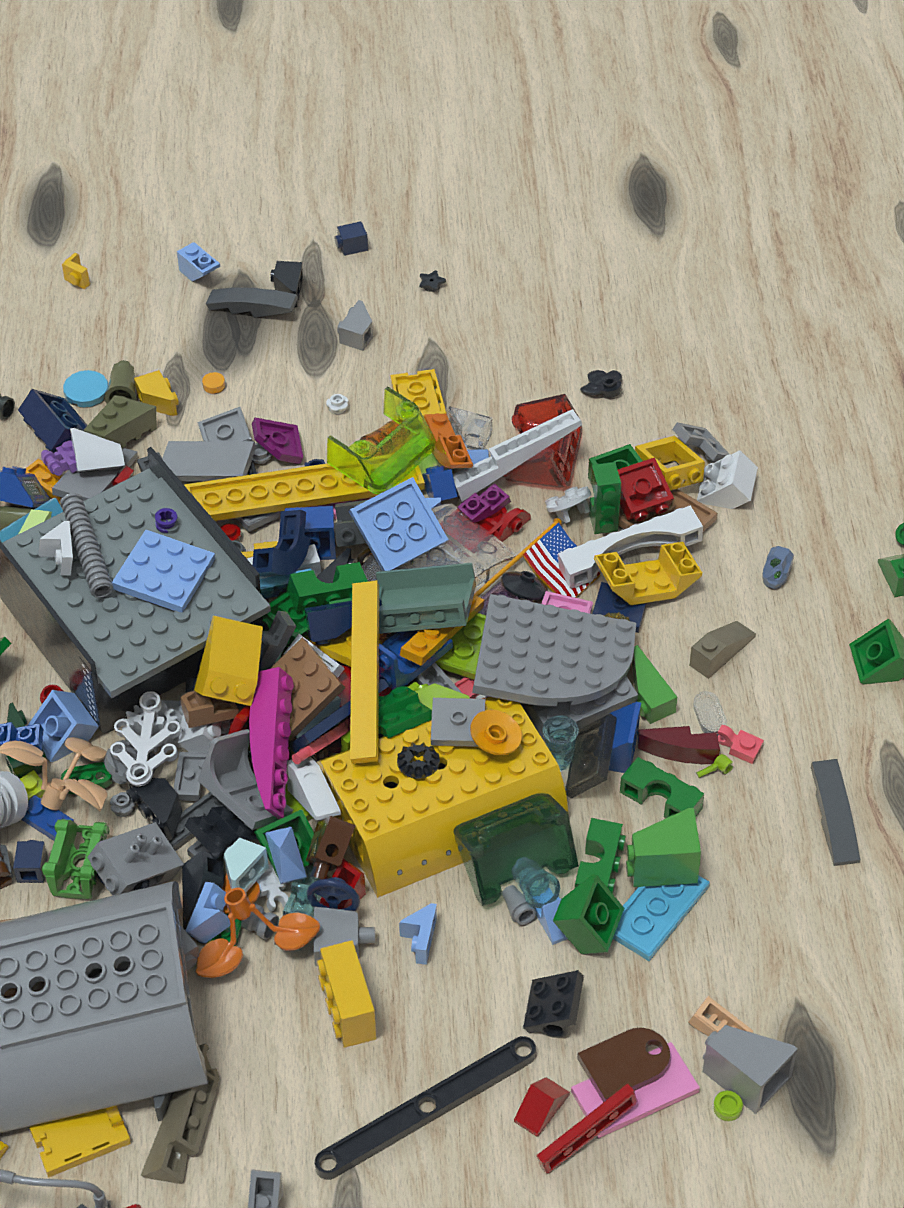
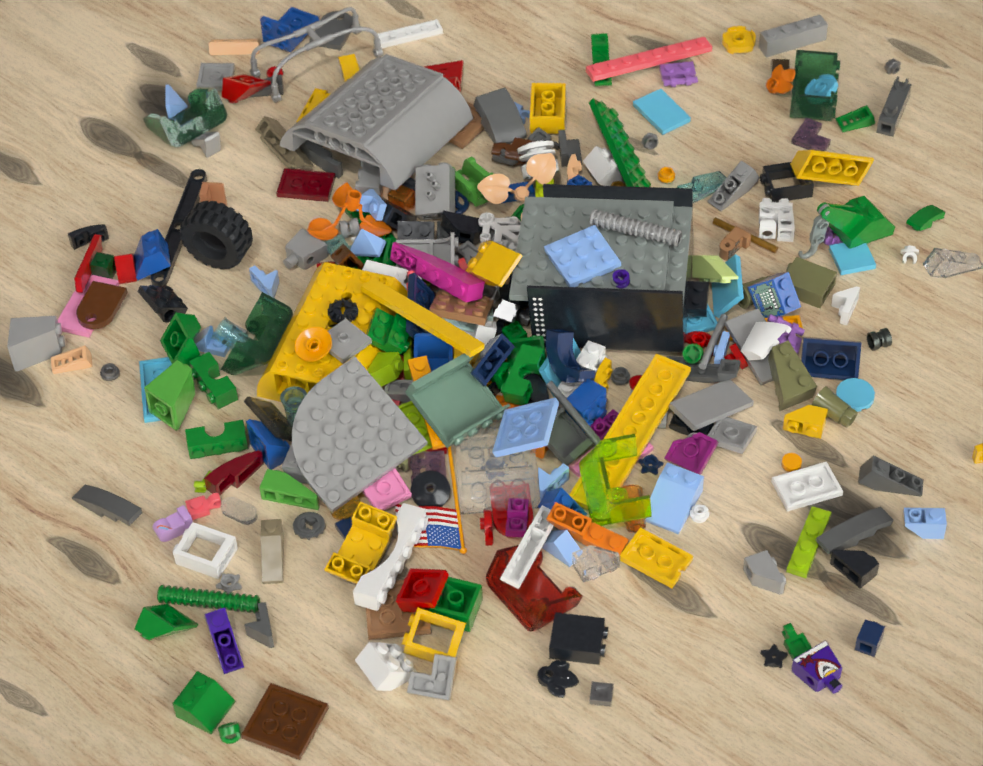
camera: 135 degrees right, 0 degrees up
dark blue brick [13,840,48,883] -> none
white slope [38,521,73,575] -> none
light aqua slope [224,838,269,893] -> none
dark blue piece [307,877,360,912] -> none
yellow brick [317,940,376,1048] -> none
white plate [545,486,591,523] -> none
green arch [589,462,621,534] -> none
sand blue rock [762,546,794,589] -> none
none -> black slope [68,224,109,250]
none -> dark green brick [90,252,116,279]
none -> flat silver plate [100,363,120,381]
none -> blue slope [134,229,171,280]
none -> lavender leg [153,505,193,542]
none -> green piece [157,585,260,613]
none -> white window [173,522,238,579]
none -> black tyre [180,201,253,269]
none -> nougat panel [199,182,228,207]
none -> dark purple slope [204,607,244,674]
none -> light grey plate [216,573,242,594]
none -> reddish brown plate [241,683,329,760]
none -> dark grey slope [244,602,274,648]
none -> dark red tile [276,168,336,202]
none -> dark grey gear [293,512,325,540]
none -> dark grey bar [546,380,602,446]
none -> black brick [549,612,609,665]
none -> flat silver plate [590,681,613,707]
none -> light blue slope [642,462,704,534]
none -> white tile [771,461,843,512]
none -> green plate [782,623,812,659]
none -> lime plate [786,506,831,578]
none -> torso [791,641,843,694]
none -> dark grey slope [858,455,924,497]

